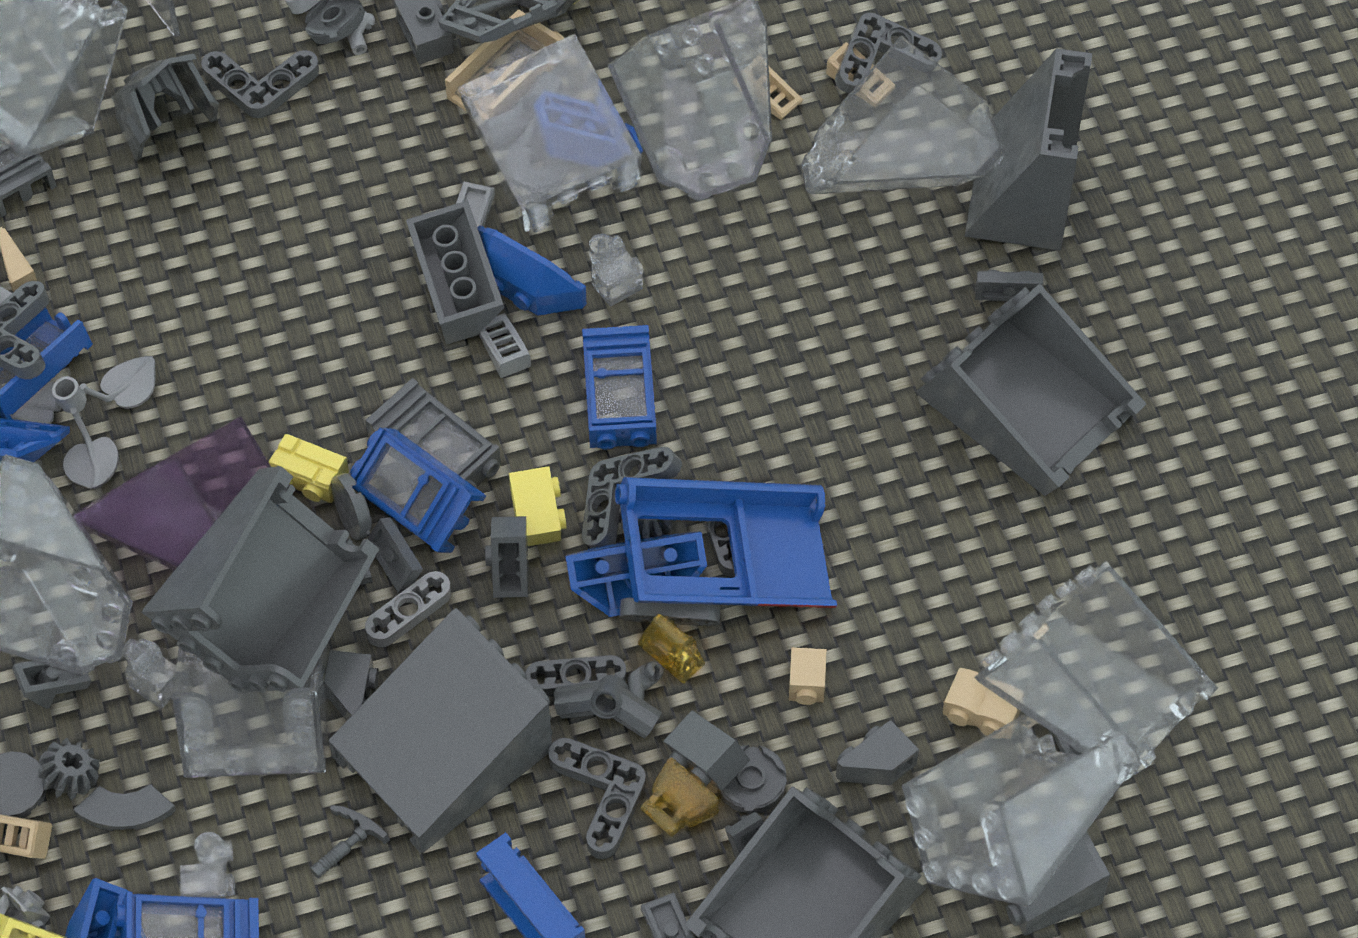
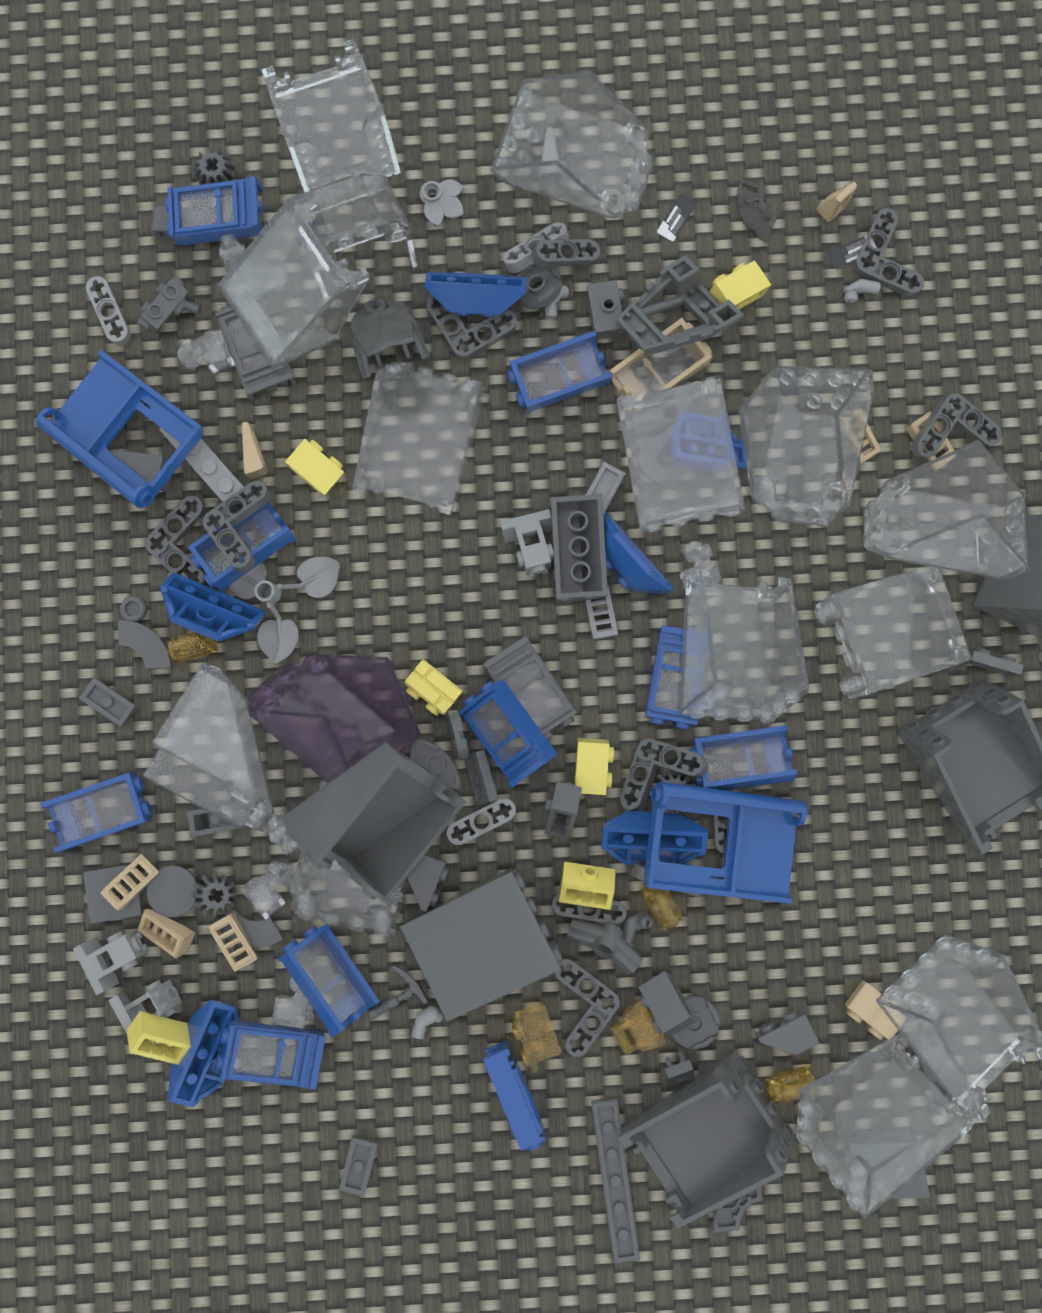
camera: 15 degrees right, 25 degrees up
tan brick [789,647,827,705] -> none
none -> tan slope [208,913,259,972]
none -> clear brick [242,860,295,920]
none -> door [278,924,380,1037]
none -> light yellow brick [285,439,344,497]
none -> clear windscreen [352,361,487,515]
none -> light grey arm [411,1006,444,1039]
none -> blue wedge [425,272,527,317]
none -> light grey tile [500,509,554,577]
none -> door [507,331,612,414]
none -> clear yellow bracket [511,1002,562,1072]
none -> light yellow brick [559,862,615,910]
none -> clear windscreen [680,569,810,723]
none -> door [690,725,797,790]
none -> clear yellow piece [764,1065,818,1104]
none -> clear windscreen [815,563,972,700]

